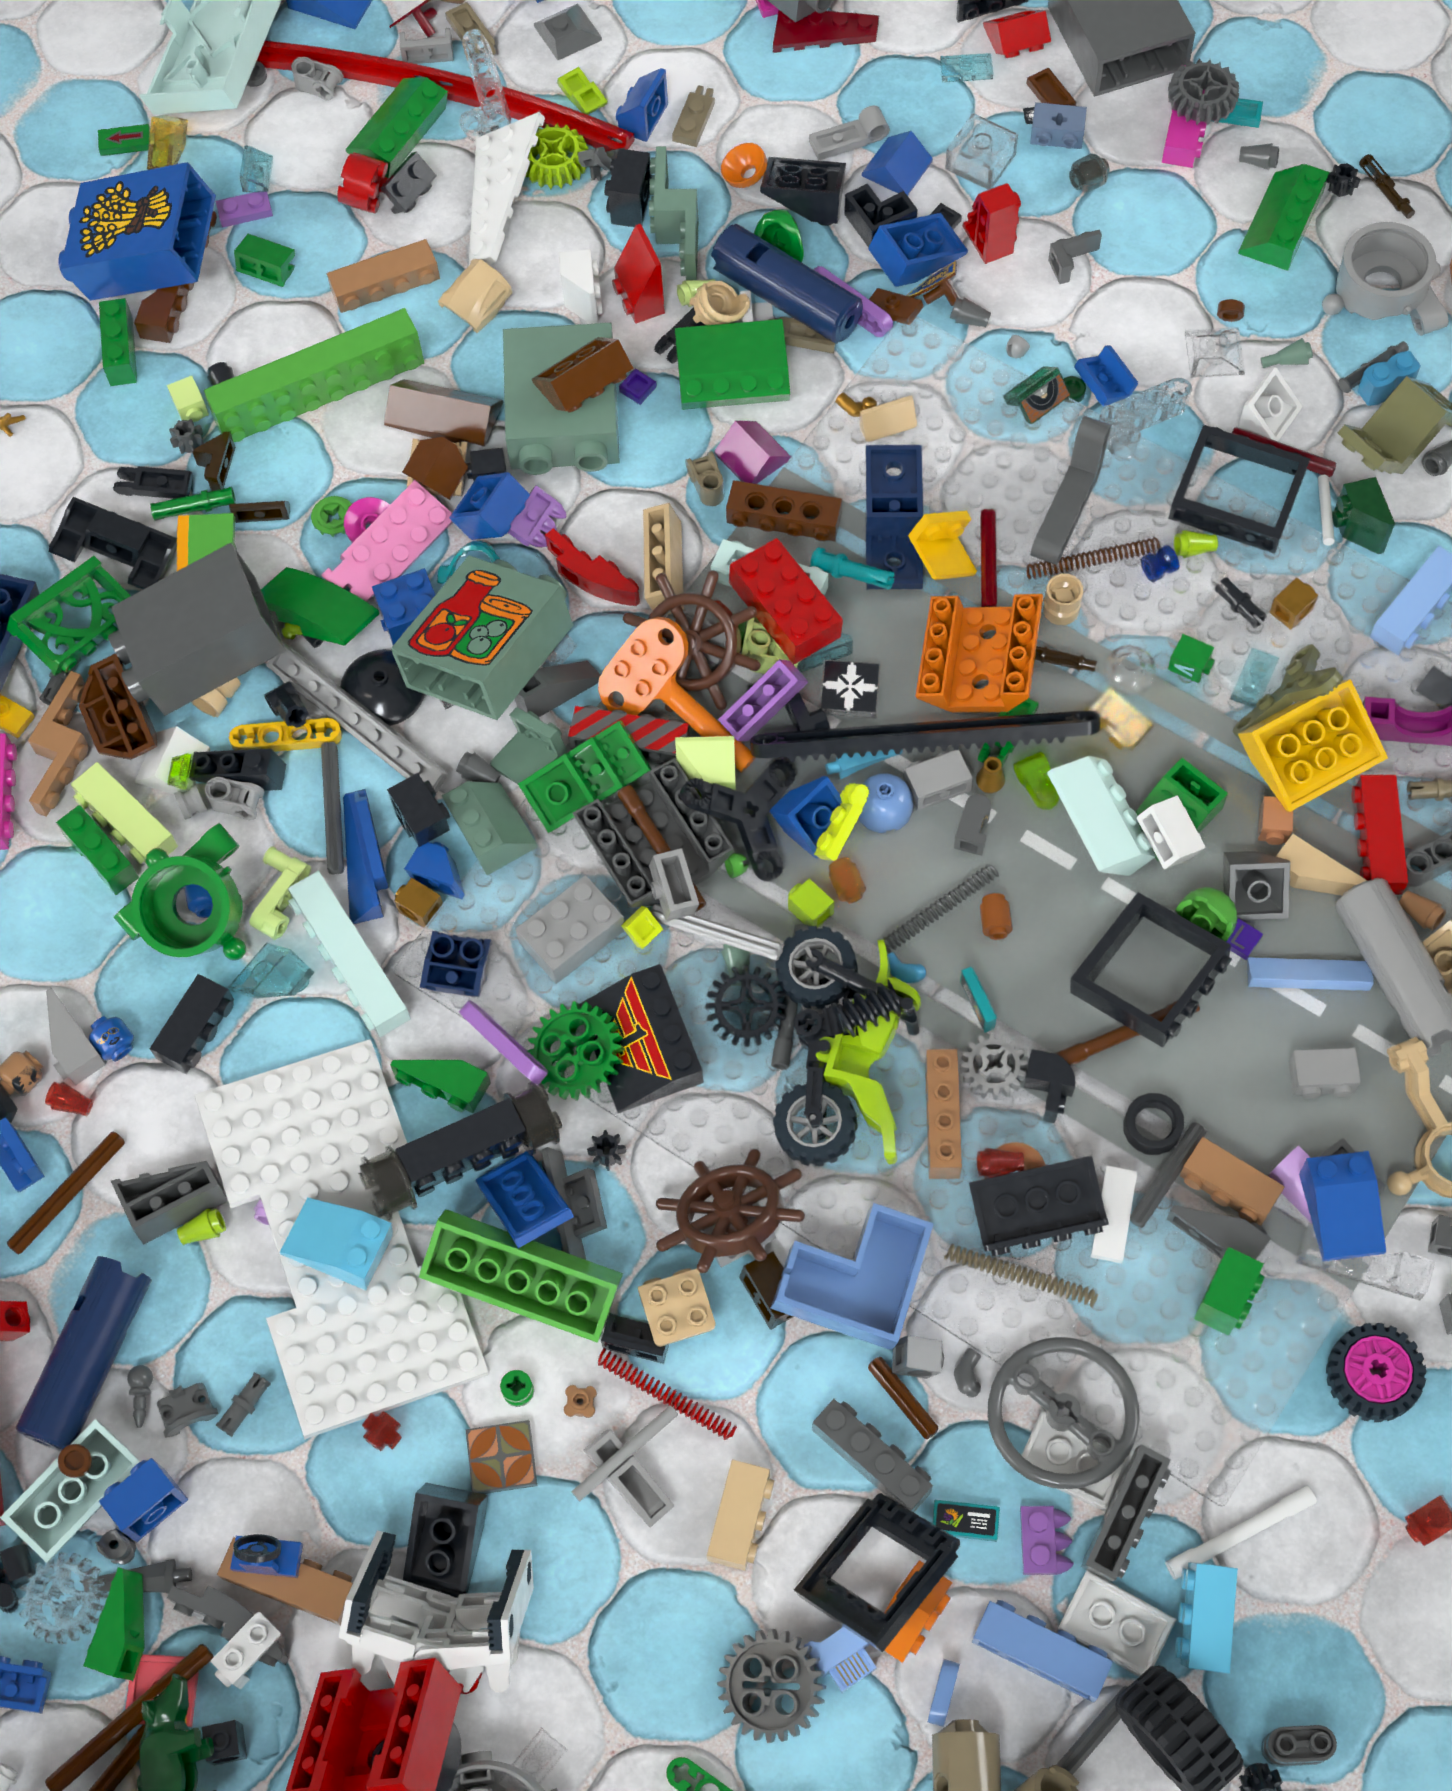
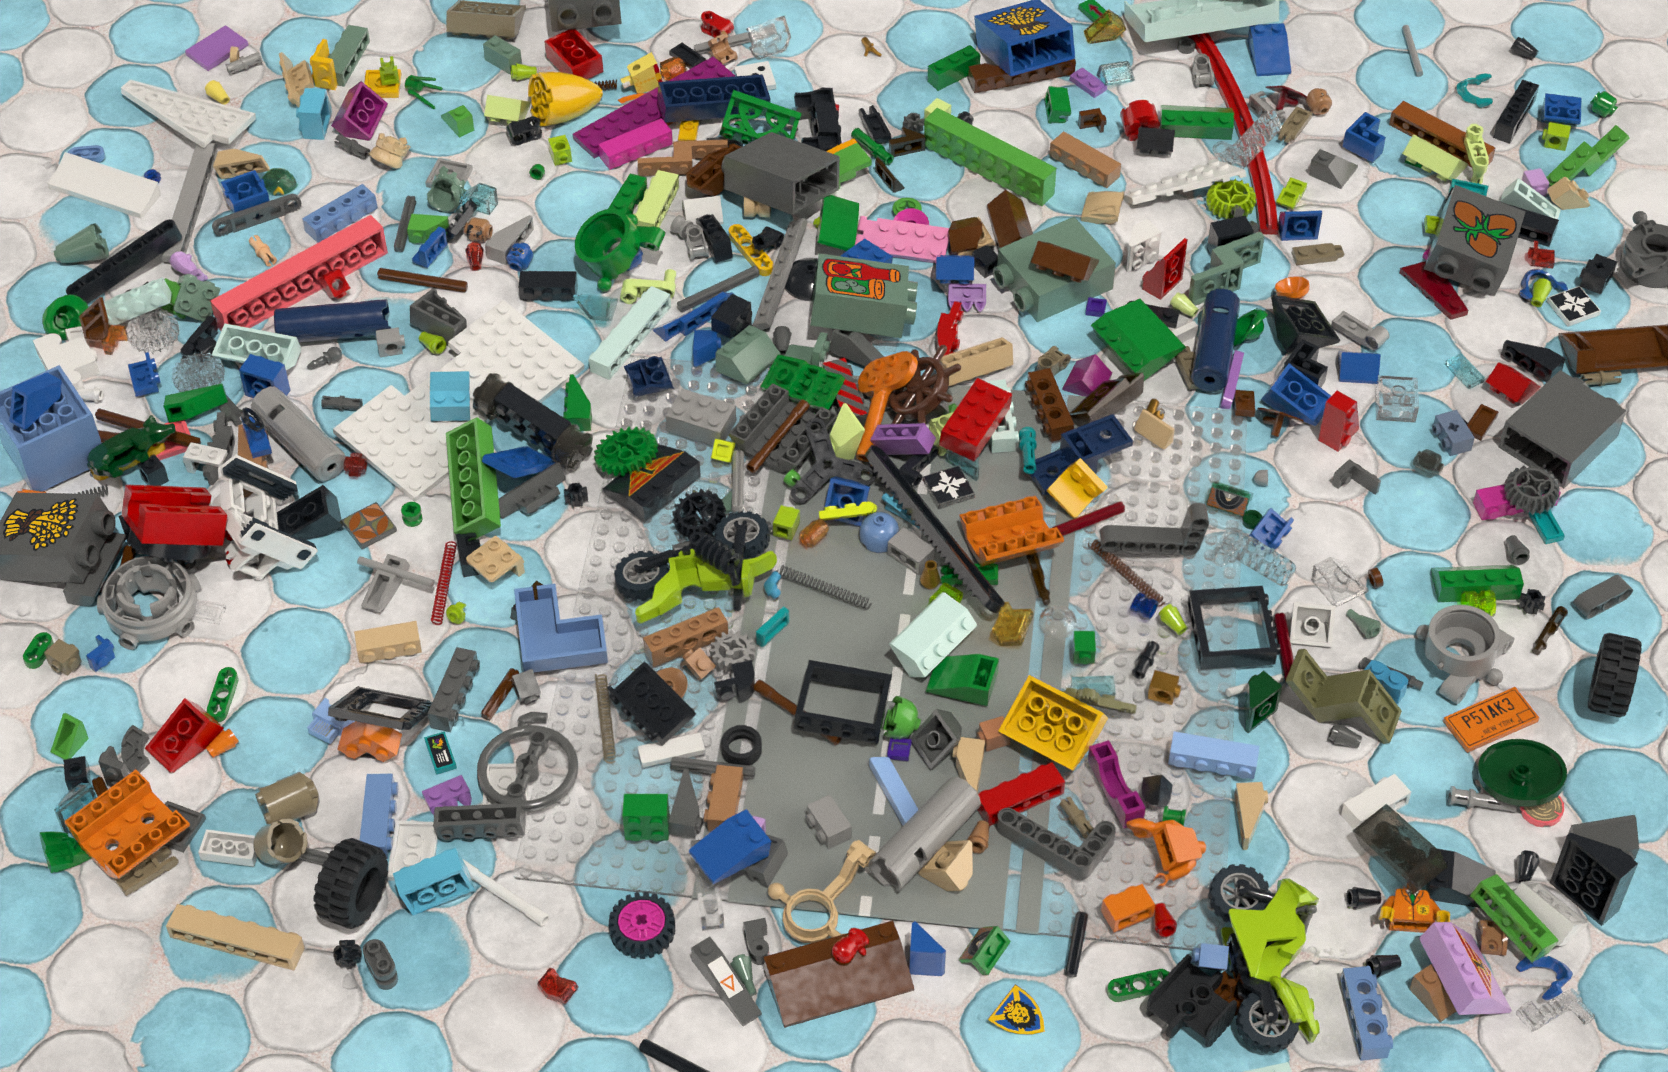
camera: 60 degrees right, 15 degrees down
reddish brown tile [58,1444,92,1478] -> none
dark grey piece [95,1528,136,1565] -> none
dark grey piece [156,1383,219,1438] -> none
clear neon green slope [167,753,192,790] -> none
pearl gold brick [394,878,444,930] -> none
teal helmet [437,541,500,584] -> none
medium lavender beam [459,1000,548,1085] -> none
medium nougat plate [563,1385,597,1418] -> none
light grey brick [649,848,699,921] -> none
reddish brown brick [655,1149,805,1273] -> none
tan hair [689,281,750,325] -> none
dark grey gear [717,1629,826,1743] -> none
medium blue beam [927,1659,960,1727] -> none
dark grey cone [950,297,991,328] -> none
dark grey leg [954,794,991,856] -> none
clear red cone [976,1147,1024,1179] -> none
dark orange brick [980,893,1013,940] -> none
tan wheel [1043,574,1083,625] -> none
white brick [1136,795,1206,870] -> none
none -> light grey piece [251,386,346,482]
none -> light grey brick [376,327,405,357]
none -> lime plate [446,601,466,624]
none -> medium nougat bracket [679,647,716,681]
none -> dark brown slope [1069,373,1144,427]
none -> reddish brown bracket [1078,108,1107,133]
none -> clear neon green wheel [1461,590,1496,617]
none -> dark grey beam [1573,575,1633,619]

